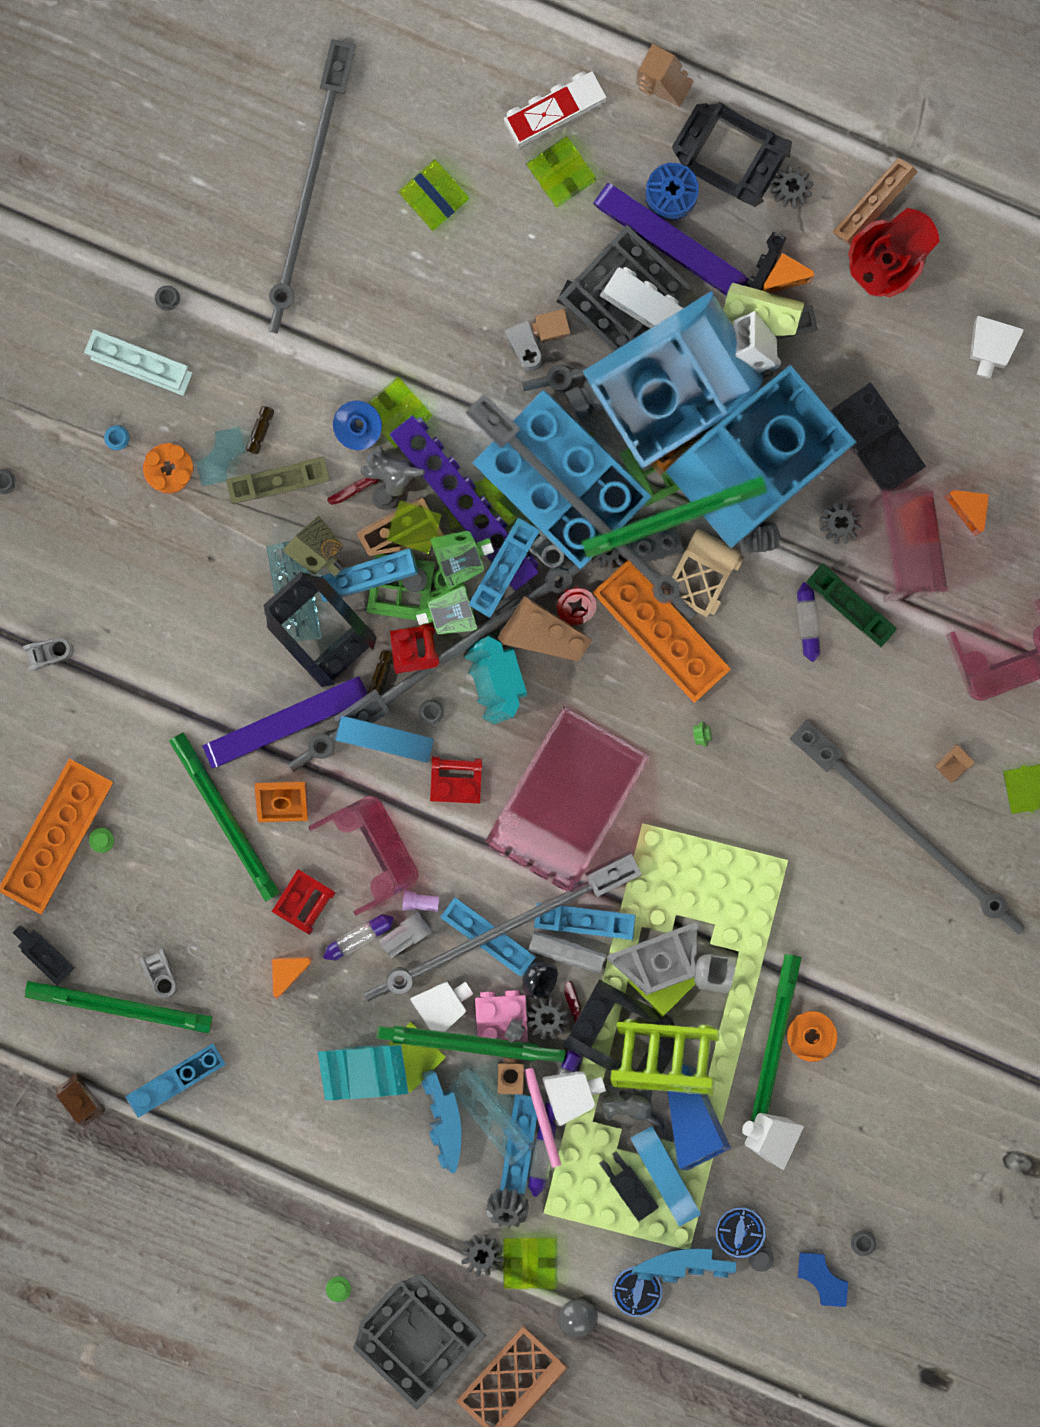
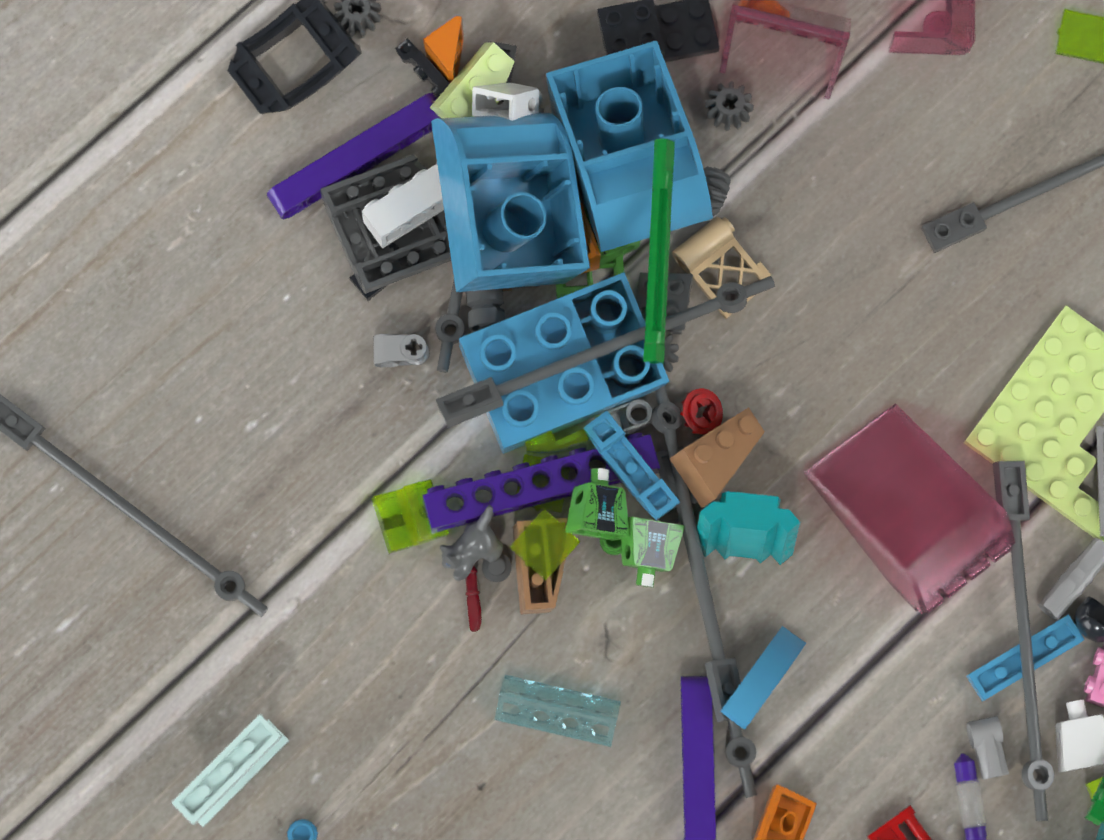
camera: 70 degrees left, 10 degrees down
orange plate [143,443,194,494] -> none
dark grey plate [155,285,180,311] -> none
clear light blue tile [196,426,246,487] -> none
olive slope [226,456,330,504] -> none
dark brown axle [246,406,274,454] -> none
black wedge [263,571,377,687] -> none
olive torso [283,516,345,577] -> none
clear pink windscreen [308,796,419,916] -> none
dark azure plate [320,548,418,603] -> none
blue dish [333,400,382,450] -> none
bright green piece [366,554,435,621] -> none
dark brown axle [368,650,393,696] -> none
red plate [390,622,439,674] -> none
clear neon green slope [397,159,470,232] -> none
dark grey plate [402,568,427,592] -> none
lavender pin [402,890,439,912] -> none
dark grey plate [419,700,444,725] -> none
red plate [430,756,482,804] -> none
white brick [504,71,606,149] -> none
clear neon green slope [526,136,597,208] -> none
medium nougat brick [531,309,570,343] -> none
dark azure slope [534,903,636,940] -> none
orange plate [592,560,731,703] -> none
medium nougat wedge [636,43,694,107] -> none
blue wheel [645,163,699,221] -> none
bright green plate [693,721,712,747] -> none
piece [796,582,821,662] -> none
dark green slope [806,563,897,648] -> none
medium nougat panel [934,745,975,783] -> none

